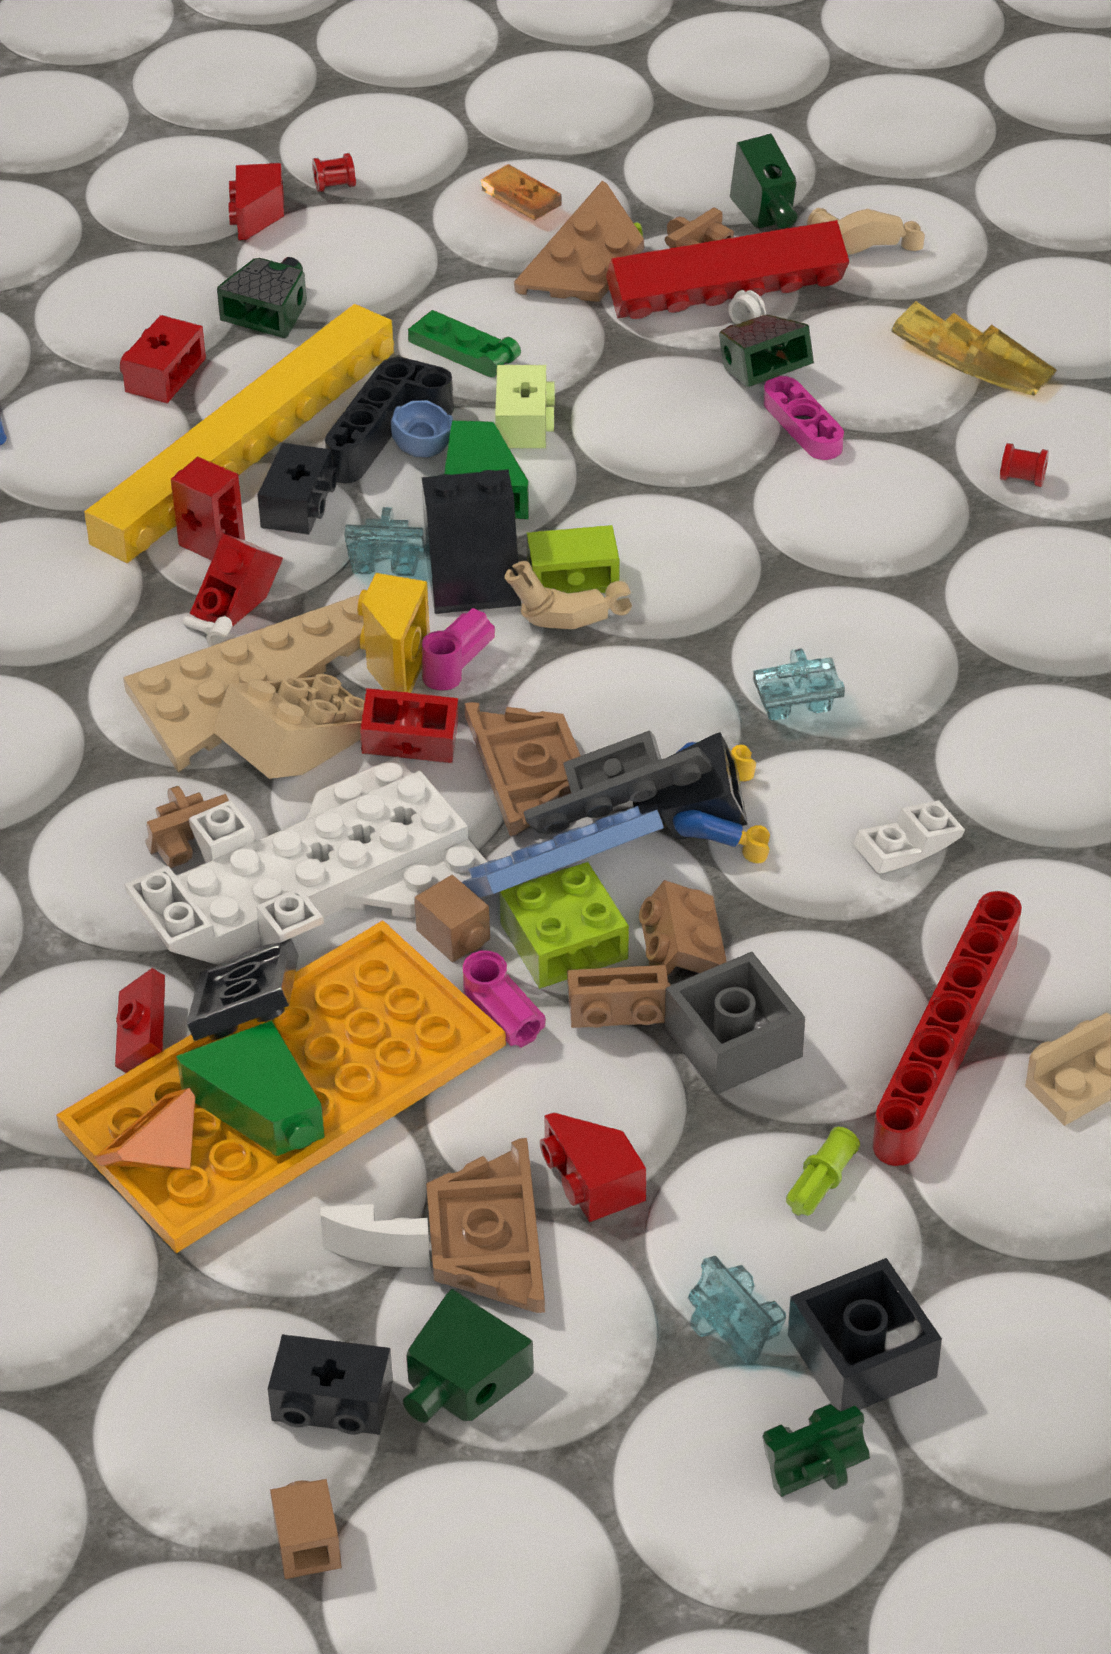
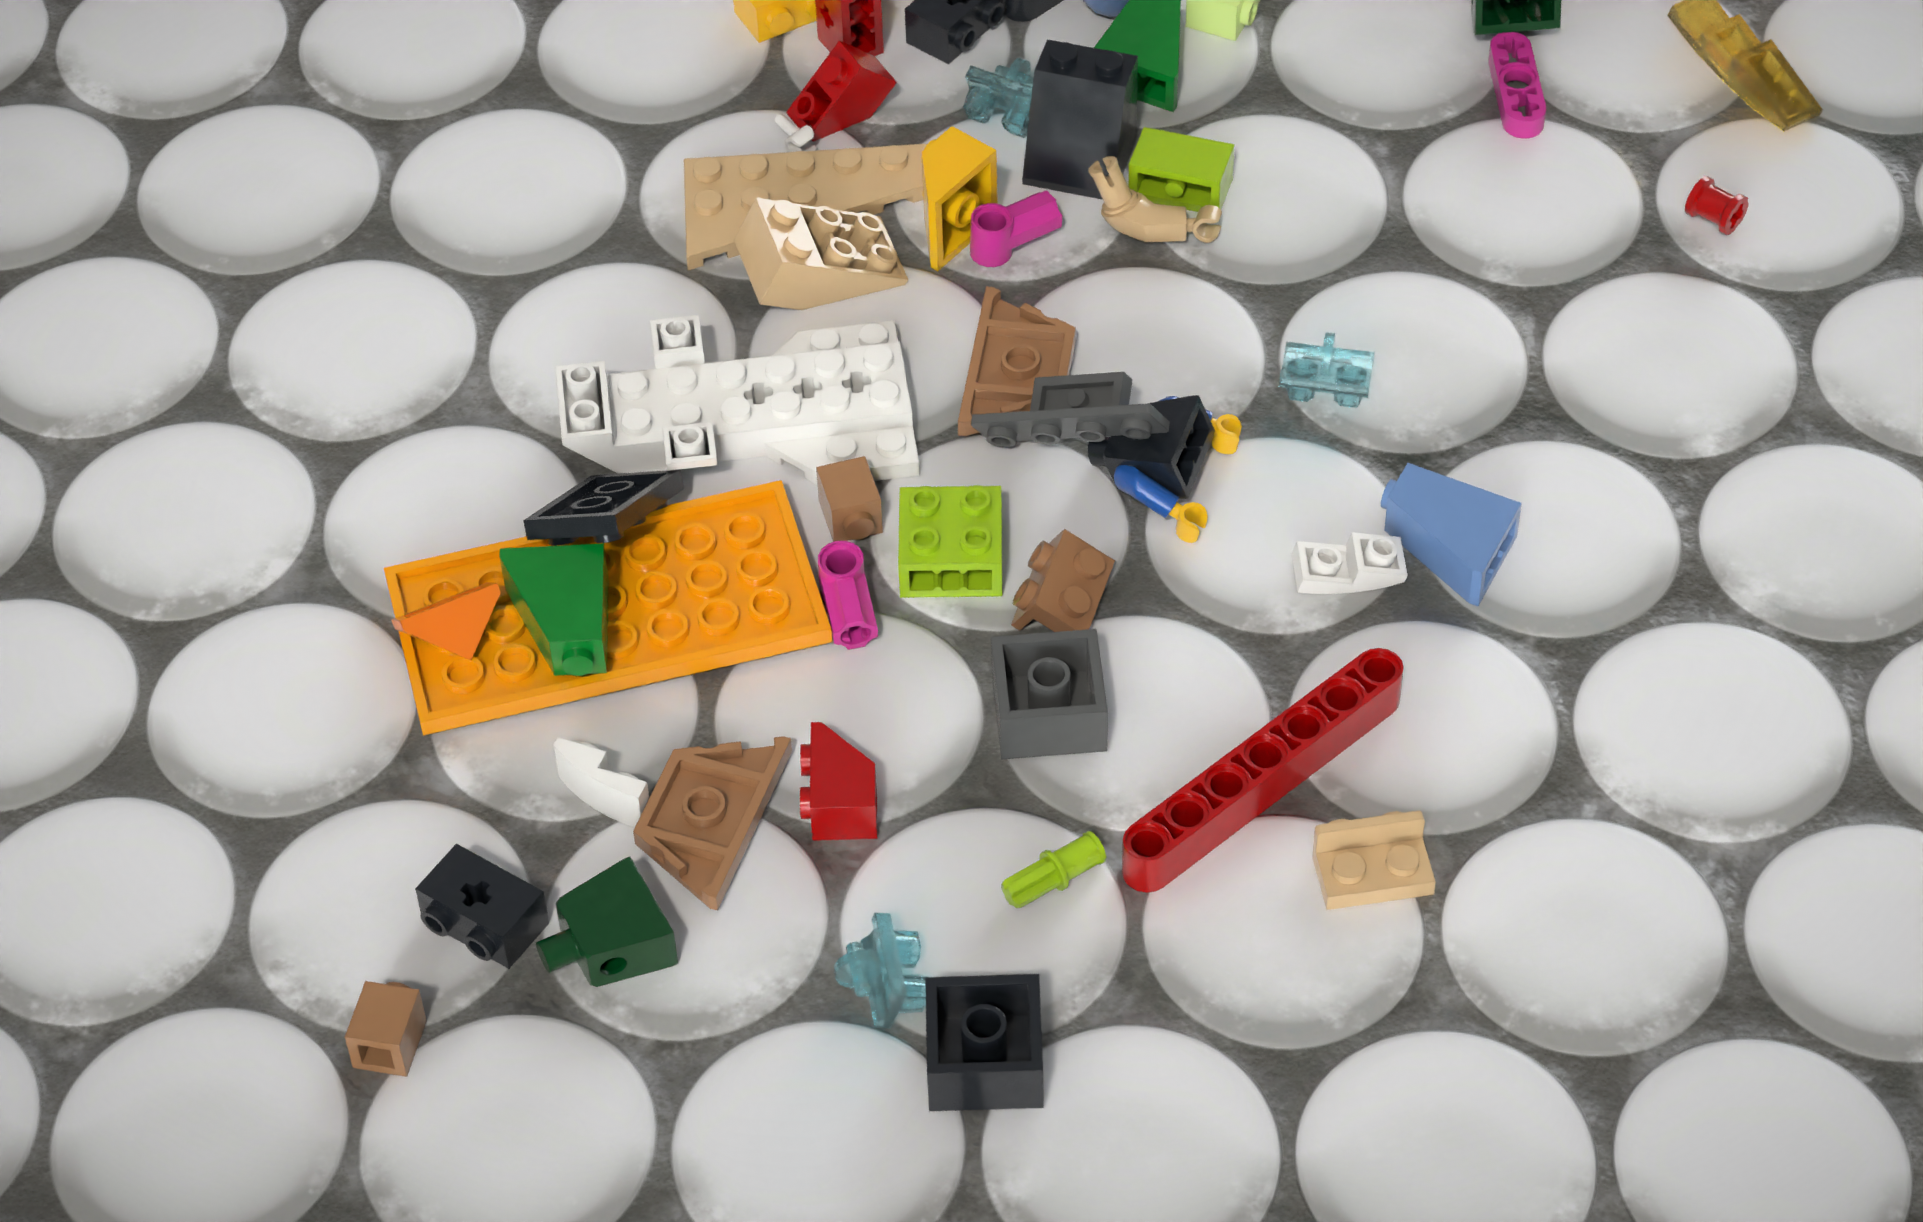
camera: 25 degrees right, 5 degrees up
red plate [115,967,165,1073] -> none
medium nougat hips [145,786,229,868] -> none
red brick [360,688,458,763] -> none
medium blue plate [462,806,664,897] -> none
medium nougat bracket [567,965,671,1028] -> none
dark green hips [762,1403,870,1497] -> none
none -> medium blue slope [1381,463,1522,606]

